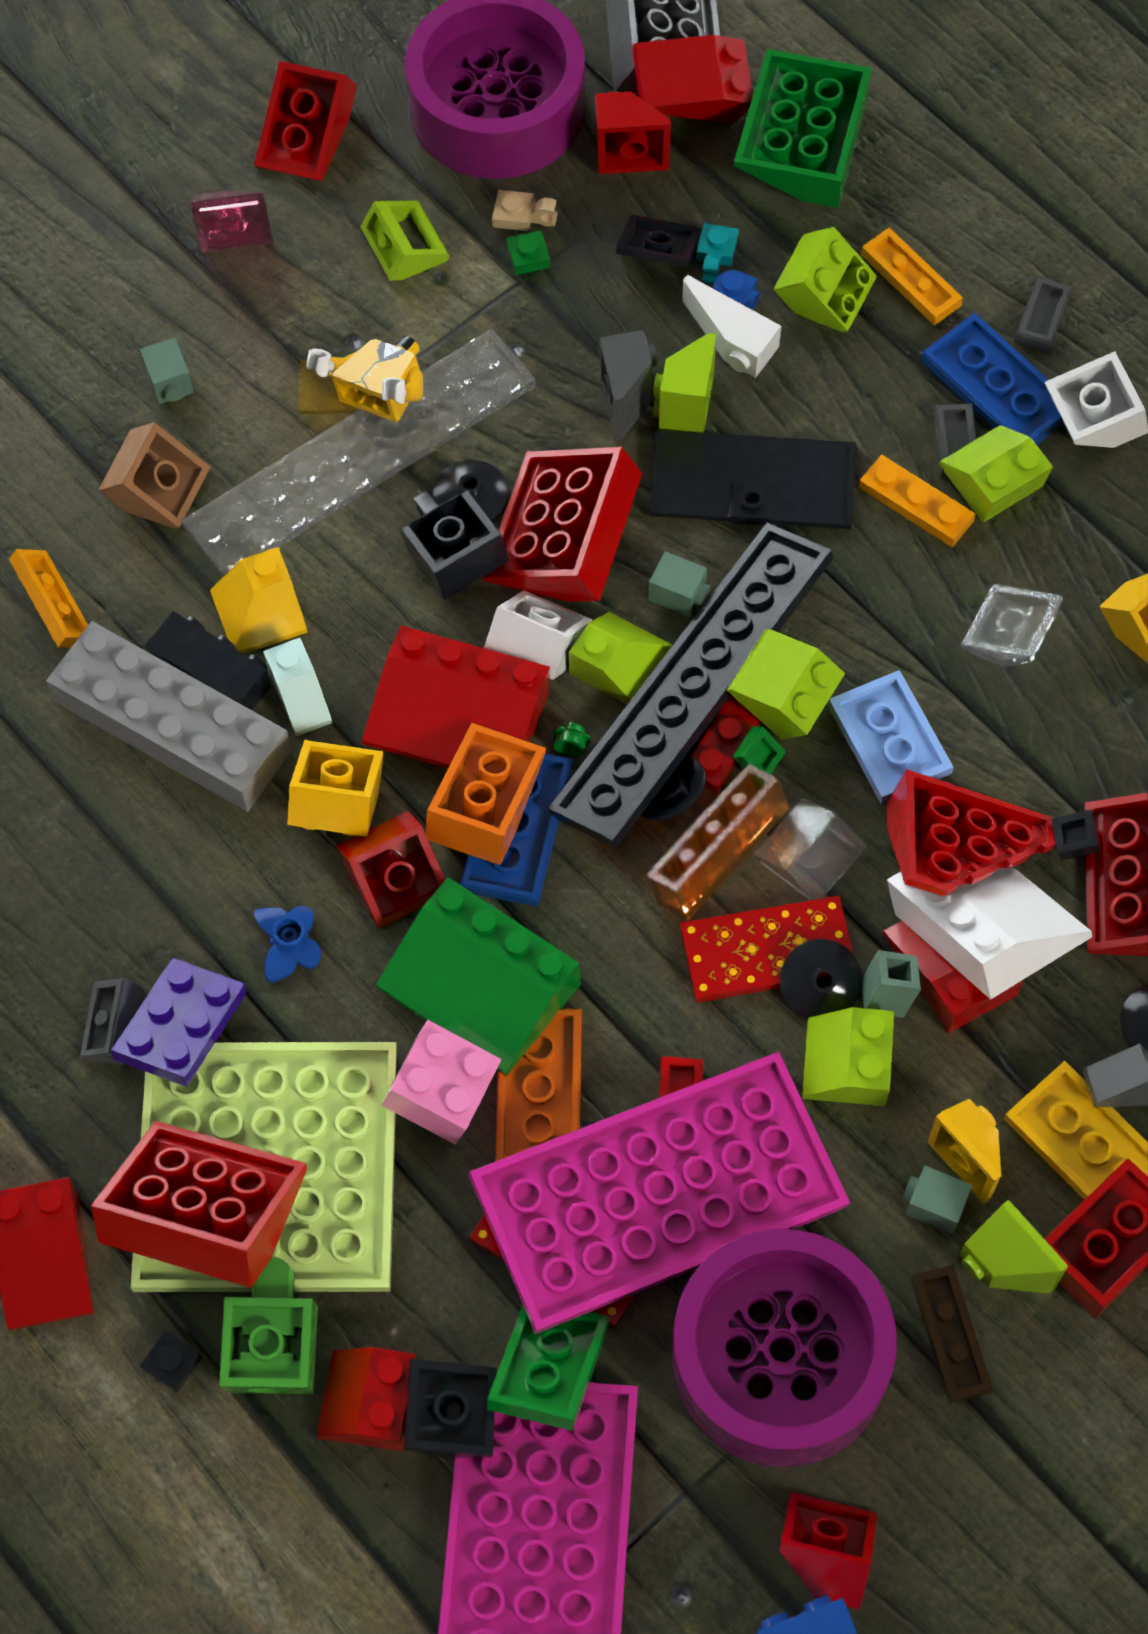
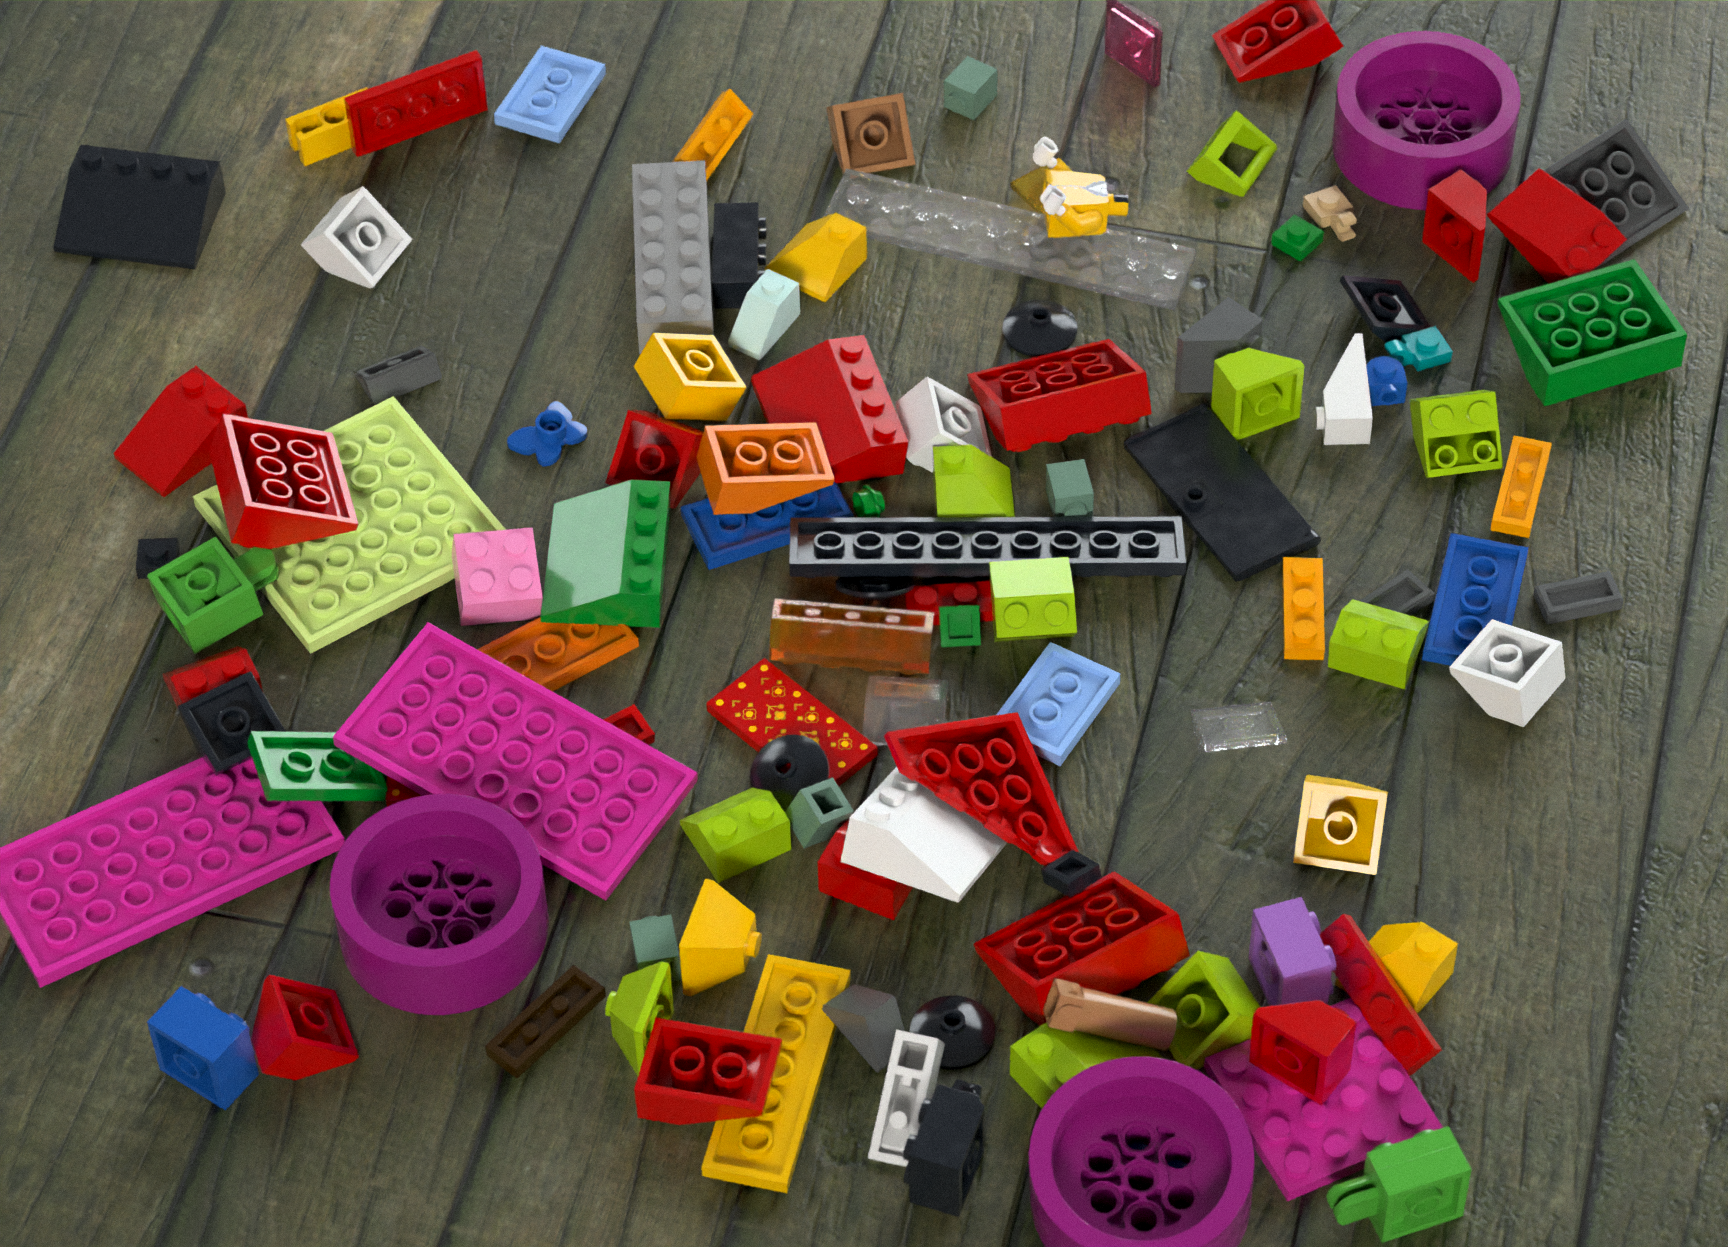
camera: 55 degrees right, 15 degrees down
plate [111,958,246,1087] -> none
black hinge [400,490,509,600] -> none

